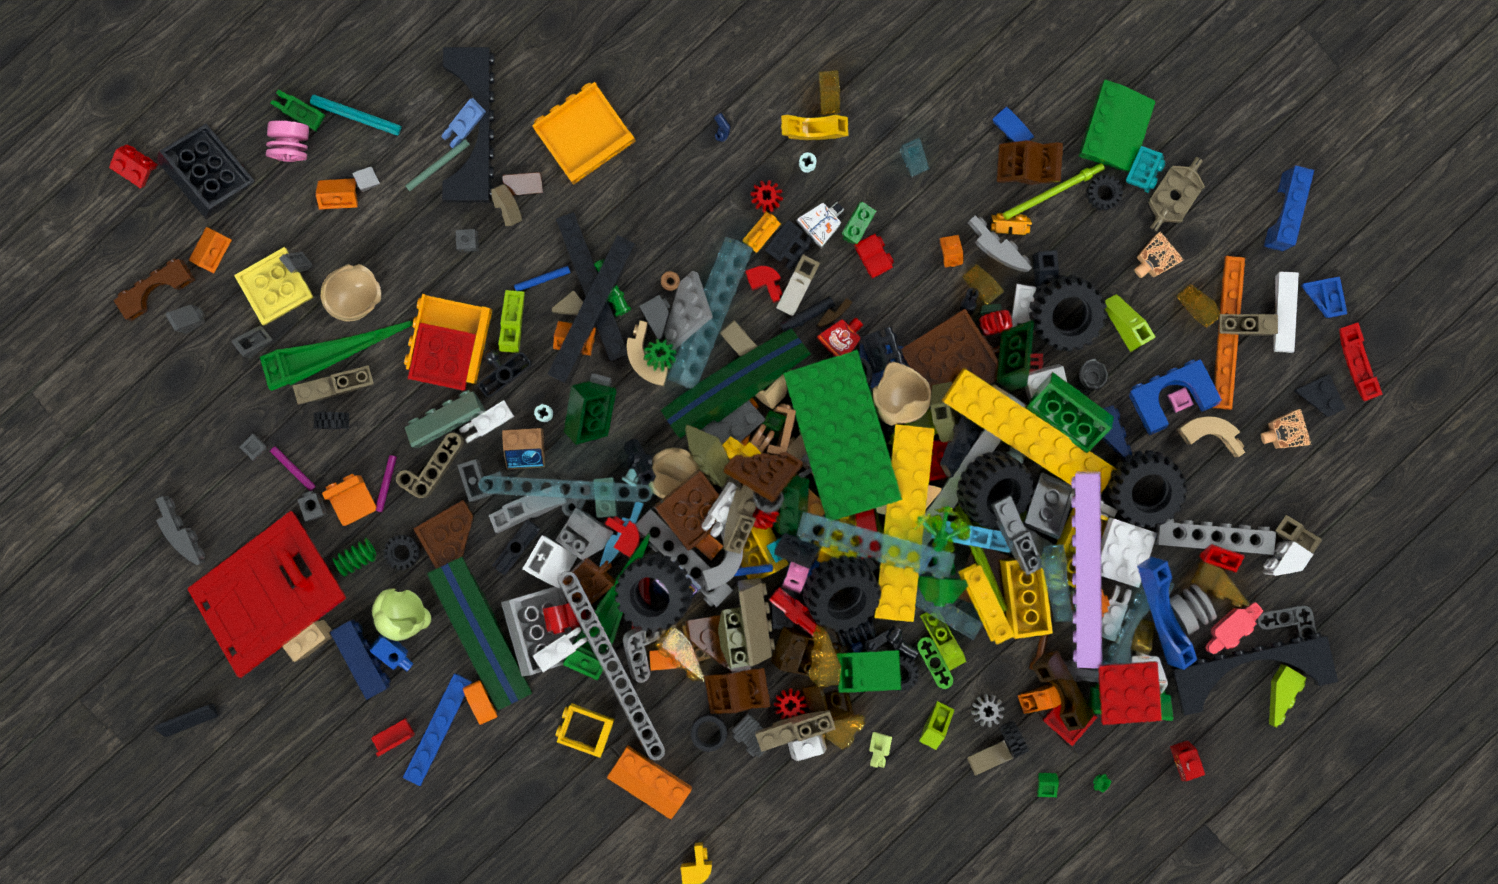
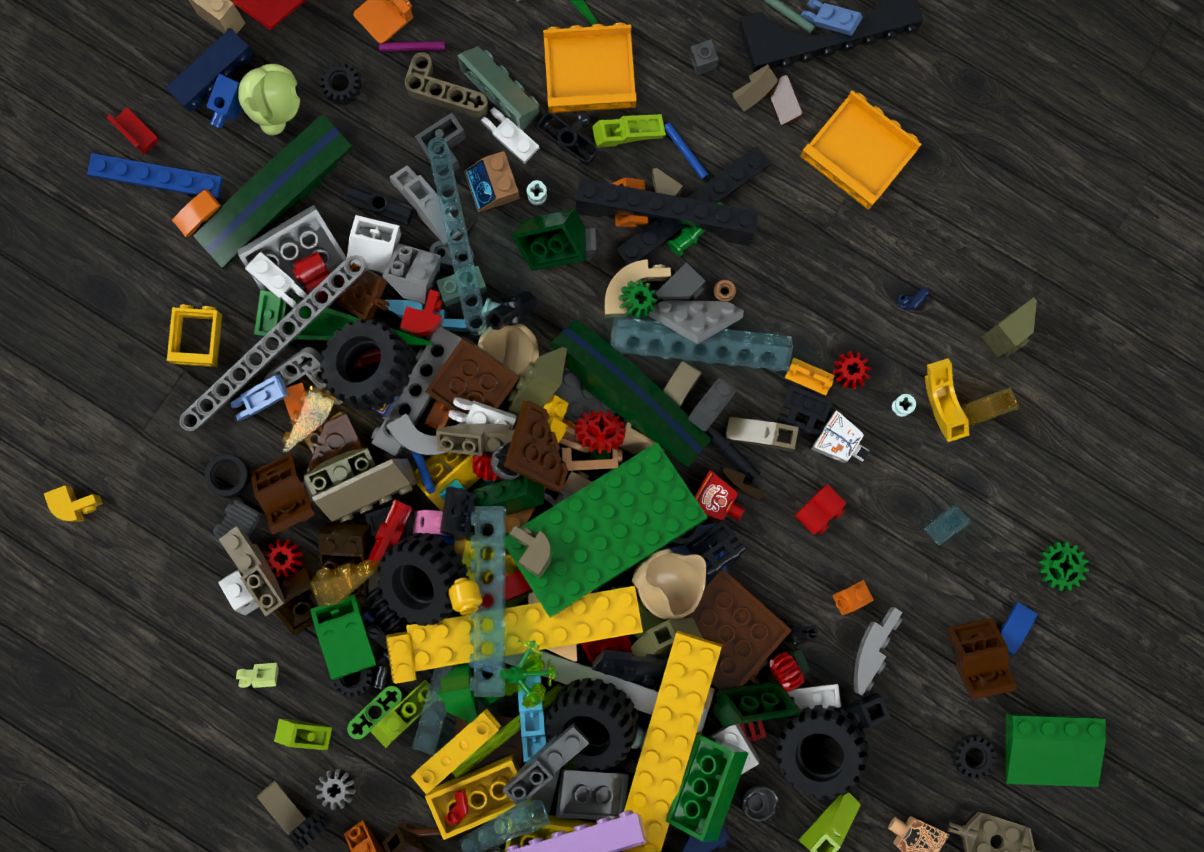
camera: 70 degrees right, 5 degrees down
green piece [333,538,377,577] -> none
red plate [408,323,476,391] -> none
reddish brown plate [414,500,474,569] -> none
orange slope [607,745,692,819] -> none
red brick [745,266,782,303] -> none
clear yellow slope [823,714,865,750] -> none
bracket [842,202,876,244] -> none
clear yellow slope [962,264,1004,306] -> none
light orange hinge [991,213,1032,235] -> none
lime bar [1003,163,1105,220] -> none
teal bracket [1126,146,1166,193] -> none
none -> medium blue hinge [230,375,289,421]
none -> yellow brick [386,631,416,684]
none -> red arm [446,789,469,825]
none -> yellow head [449,578,482,615]
none -> dark tan brick [510,526,552,579]
none -> red gear [575,410,626,454]
none -> dark grey brick [688,378,736,431]
none -> olive slope [981,297,1037,357]
none -> green gear [1037,542,1089,591]

